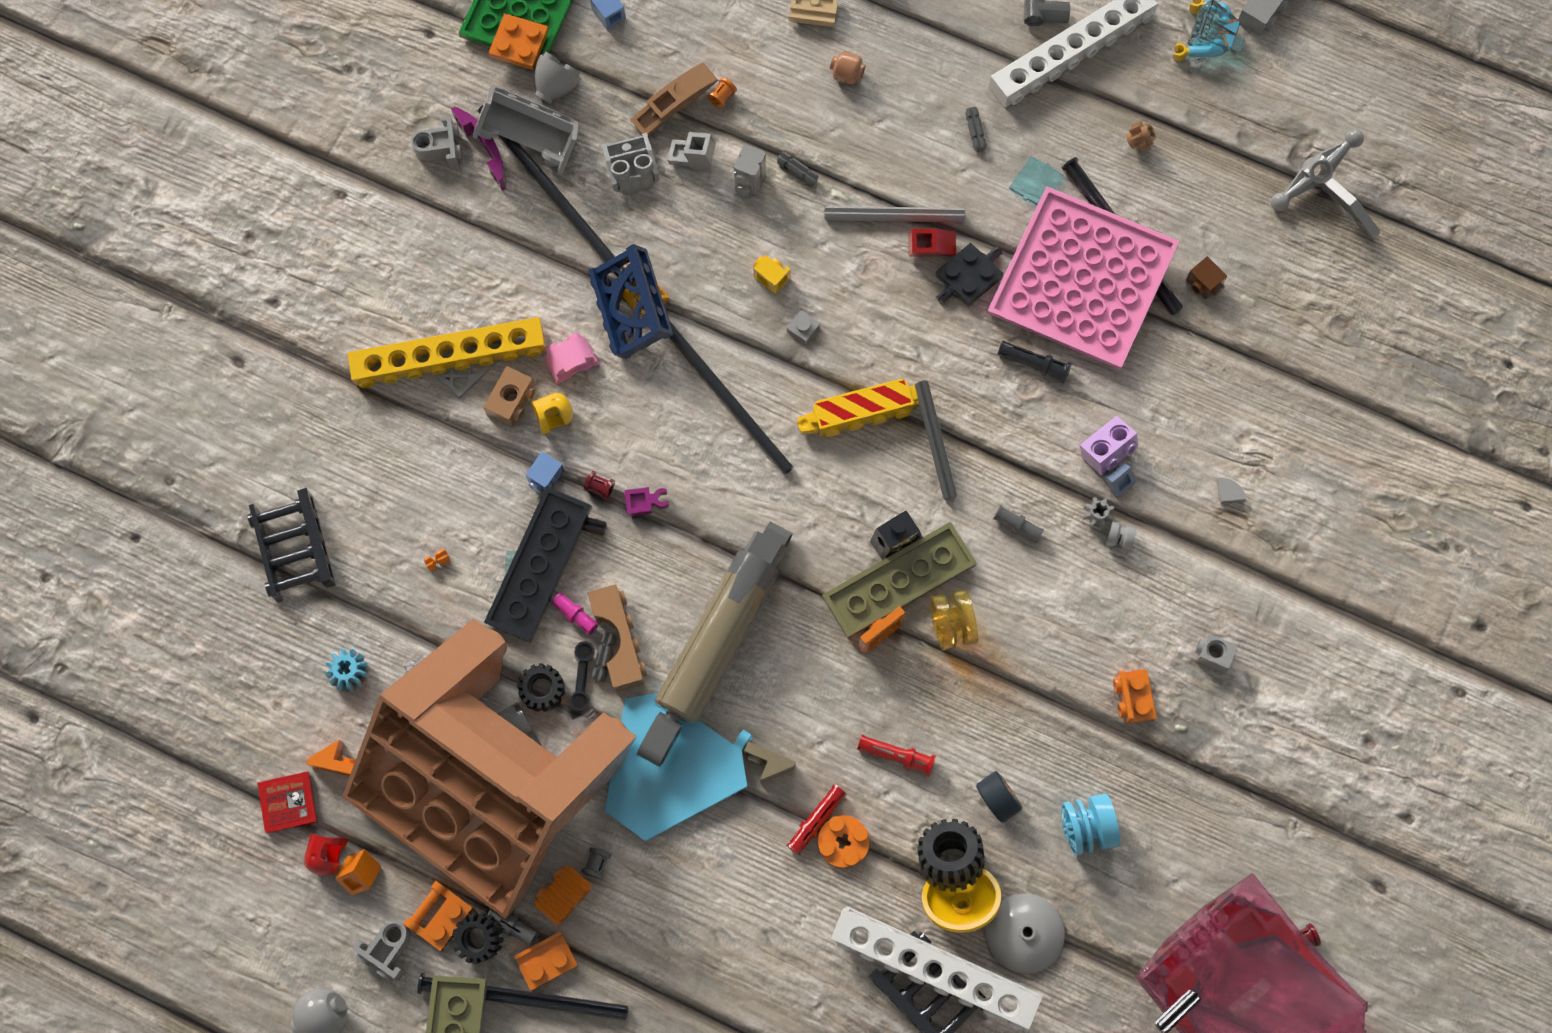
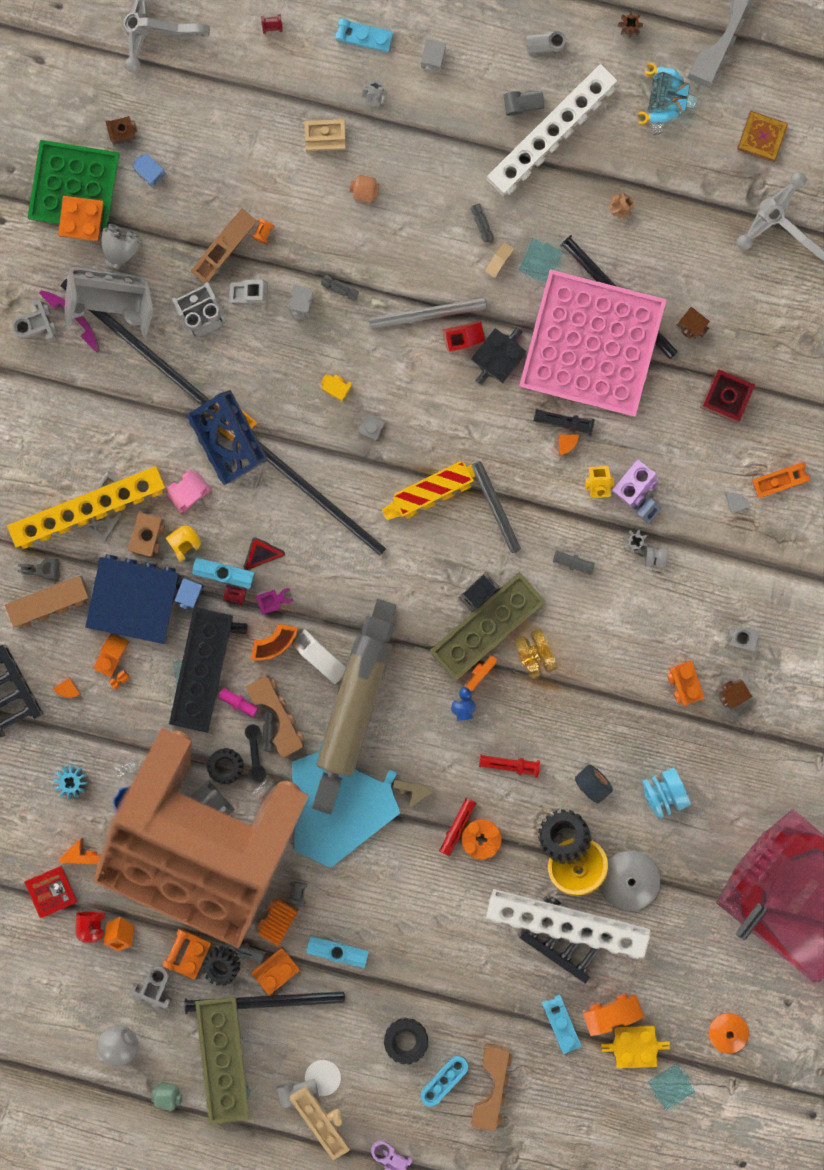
camera: 15 degrees left, 15 degrees up
none -> medium nougat brick [5,576,91,630]
none -> dark grey piece [17,558,58,579]
none -> orange tile [53,678,81,698]
none -> dark blue panel [85,554,181,644]
none -> orange slope [93,633,130,677]
none -> medium azure piece [192,557,255,589]
none -> piece [243,537,285,570]
none -> orange brick [251,624,299,660]
none -> white slope [292,629,346,684]
none -> medium azure piece [306,936,369,968]
none -> blue animal [451,687,476,721]
none -> tan piece [485,242,514,278]
none -> orange tile [558,434,579,455]
none -> yellow brick [585,466,614,498]
none -> dark red brick [700,369,755,424]
none -> reddish brown brick [719,679,753,709]
none -> tile [737,111,788,162]
none -> orange plate [752,462,811,499]

